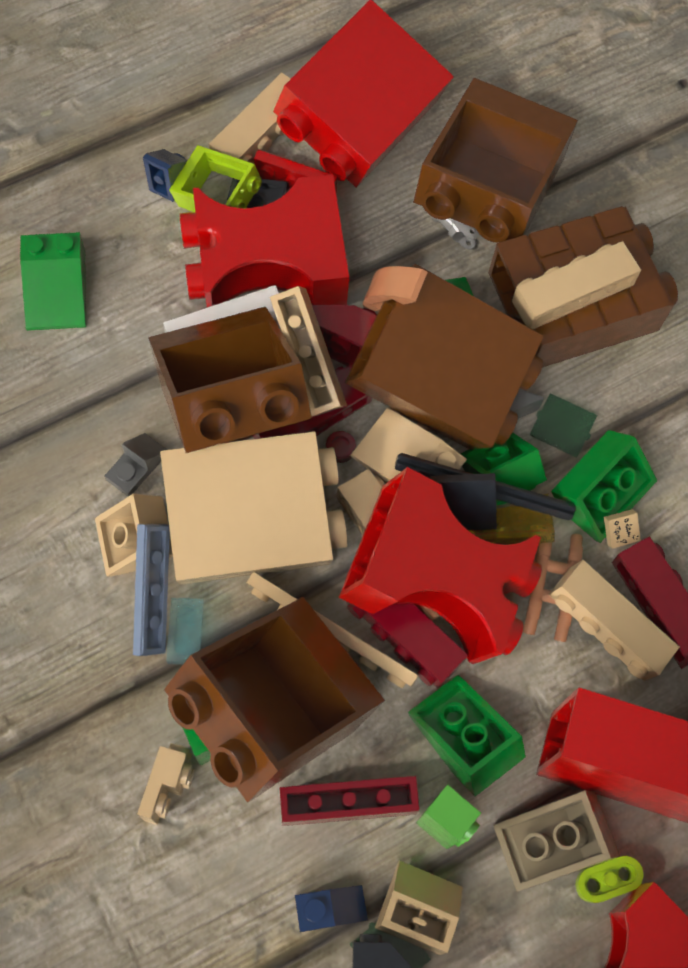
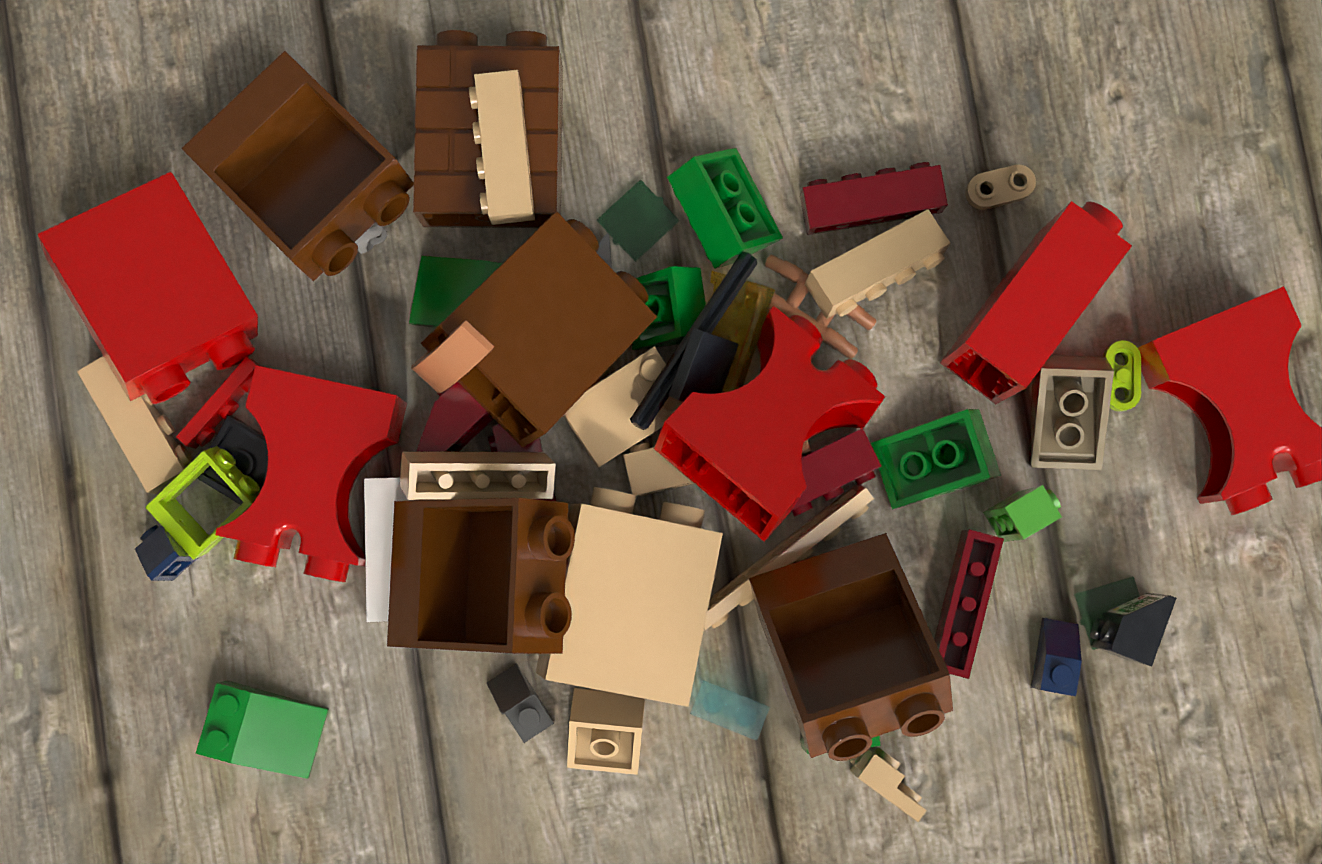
camera: 65 degrees left, 15 degrees up
sand blue tile [133,524,170,656] -> none
dark red tile [325,431,356,463] -> none
tan slope [375,860,463,955] -> none
tan tile [604,509,641,549] -> none

